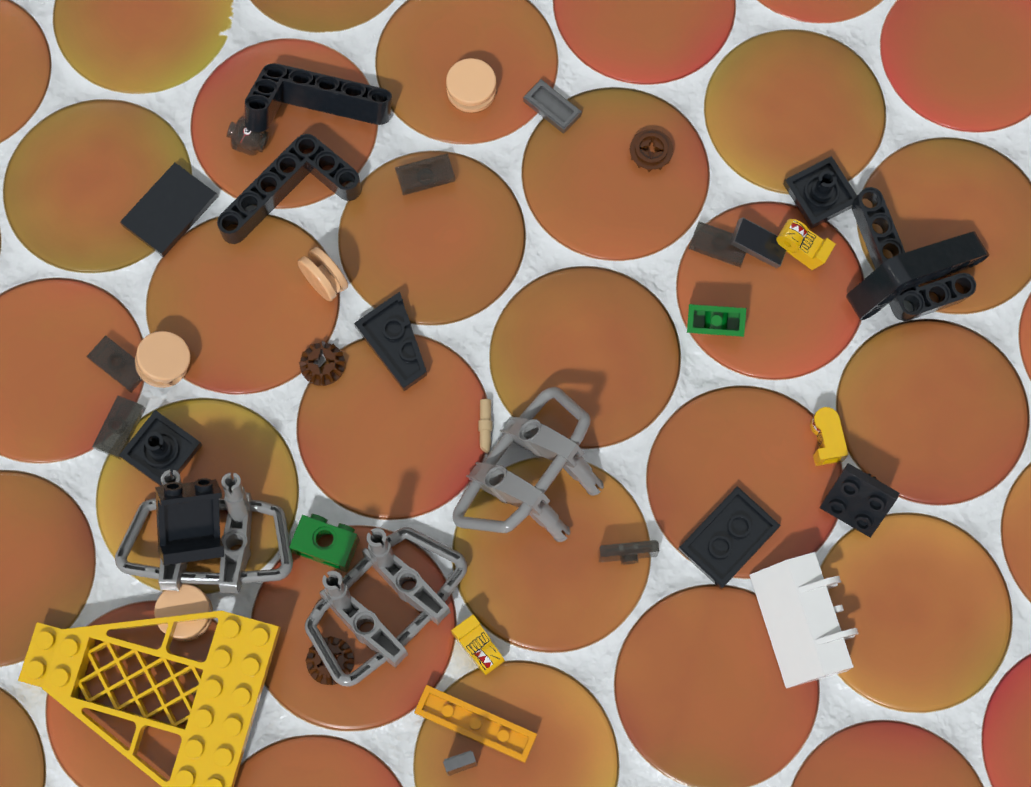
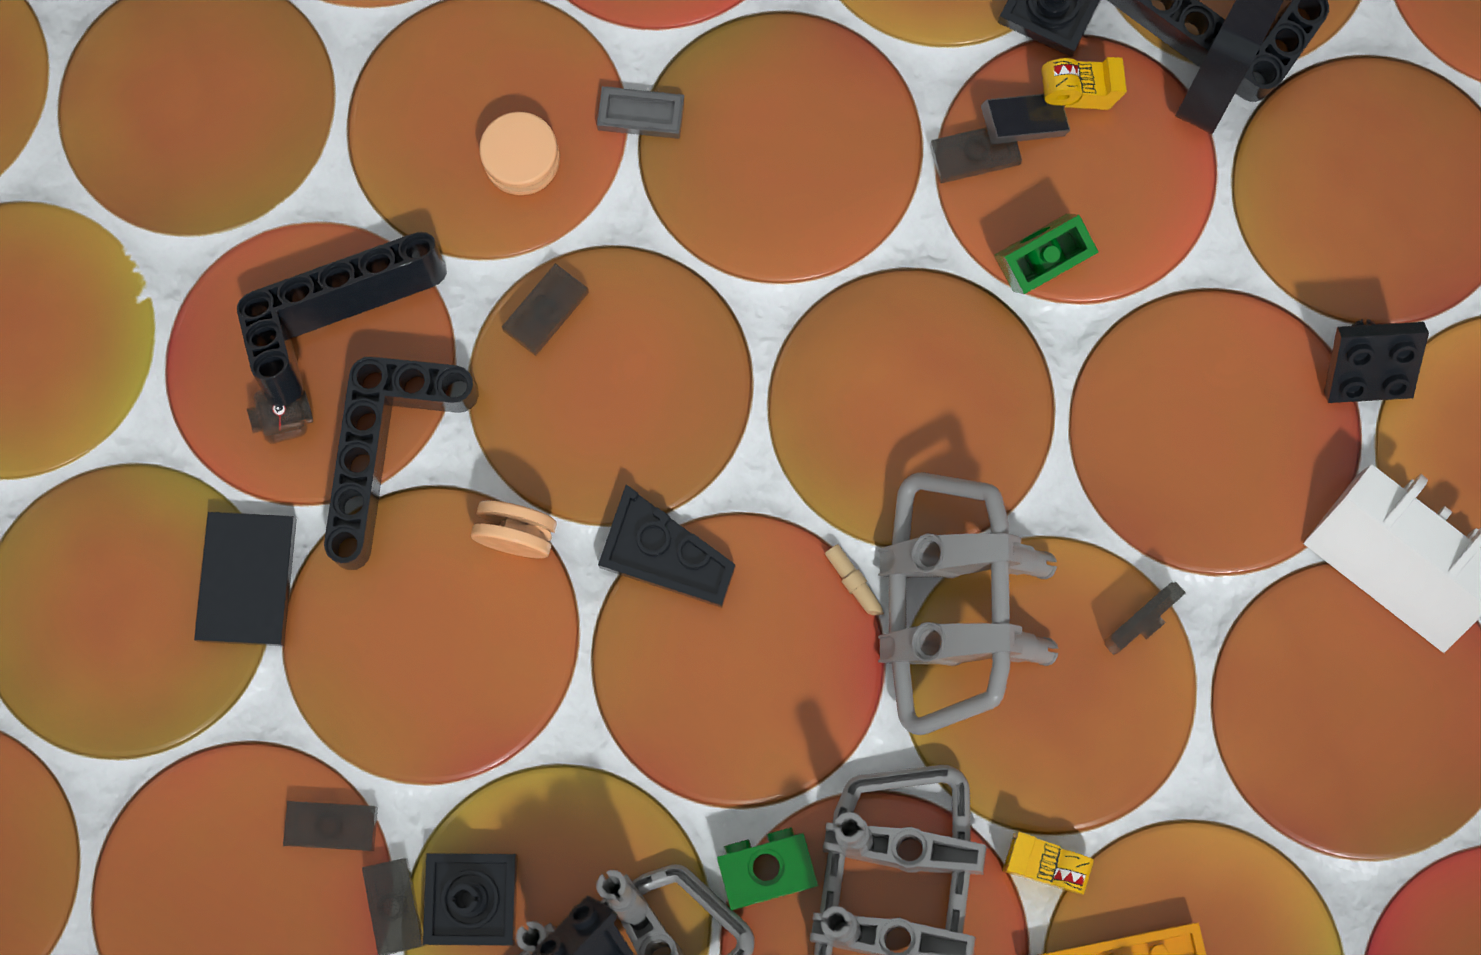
camera: 30 degrees left, 5 degrees up
light nougat head [135,331,190,388] -> none
reddish brown gear [299,341,345,386] -> none
reddish brown gear [629,129,673,172] -> none
black tile [678,486,781,590] -> none
yellow leg [810,407,849,466] -> none

